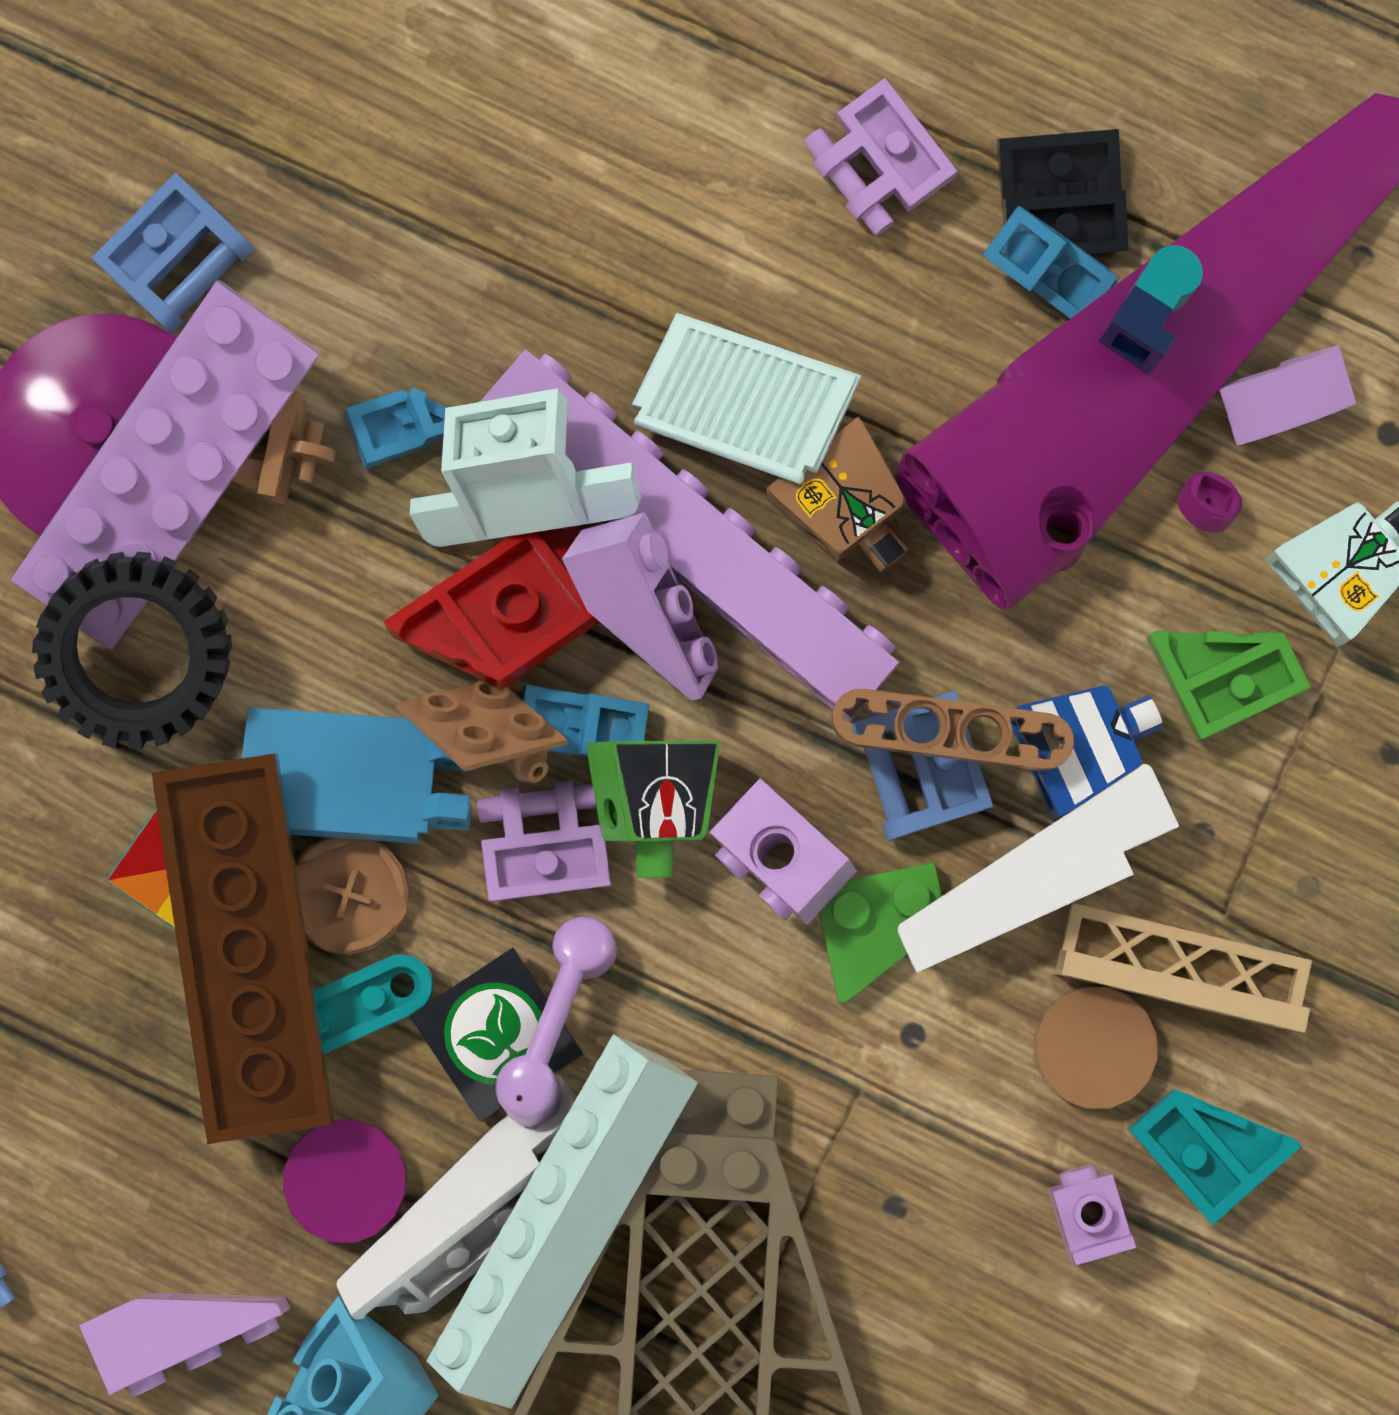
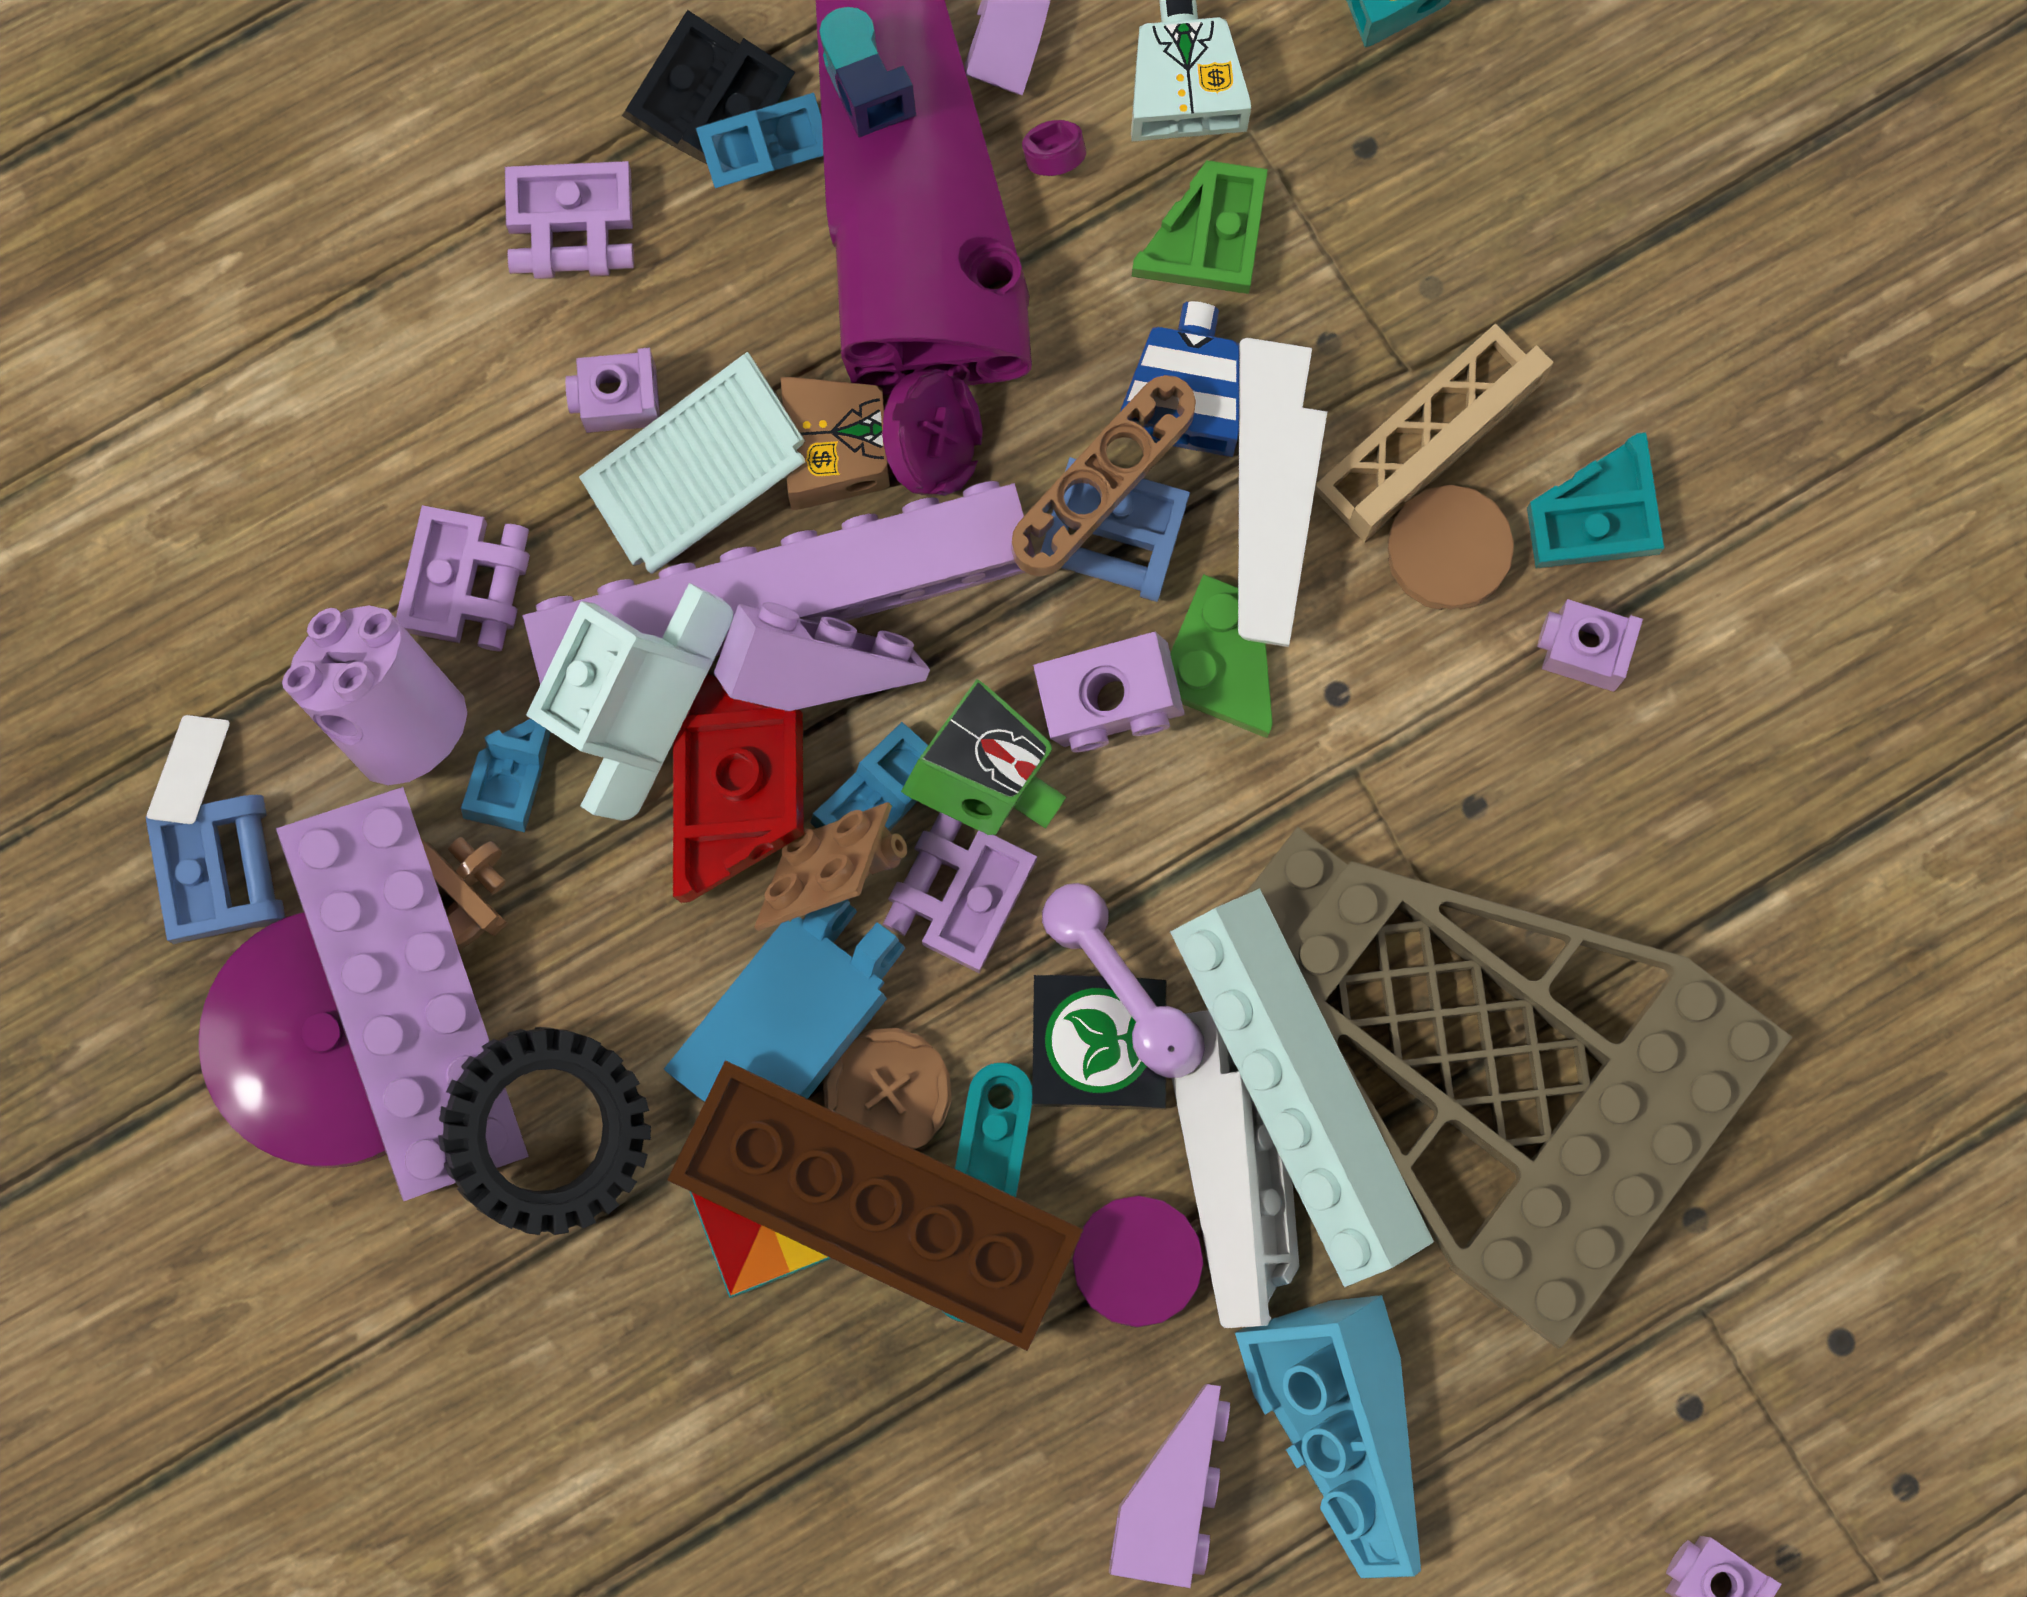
camera: 60 degrees left, 5 degrees down
none -> white sticker [147,715,230,824]
none -> lavender cylinder [282,605,467,785]
none -> lavender plate [396,505,530,651]
none -> lavender brick [565,348,660,433]
none -> magenta tile [882,369,983,496]

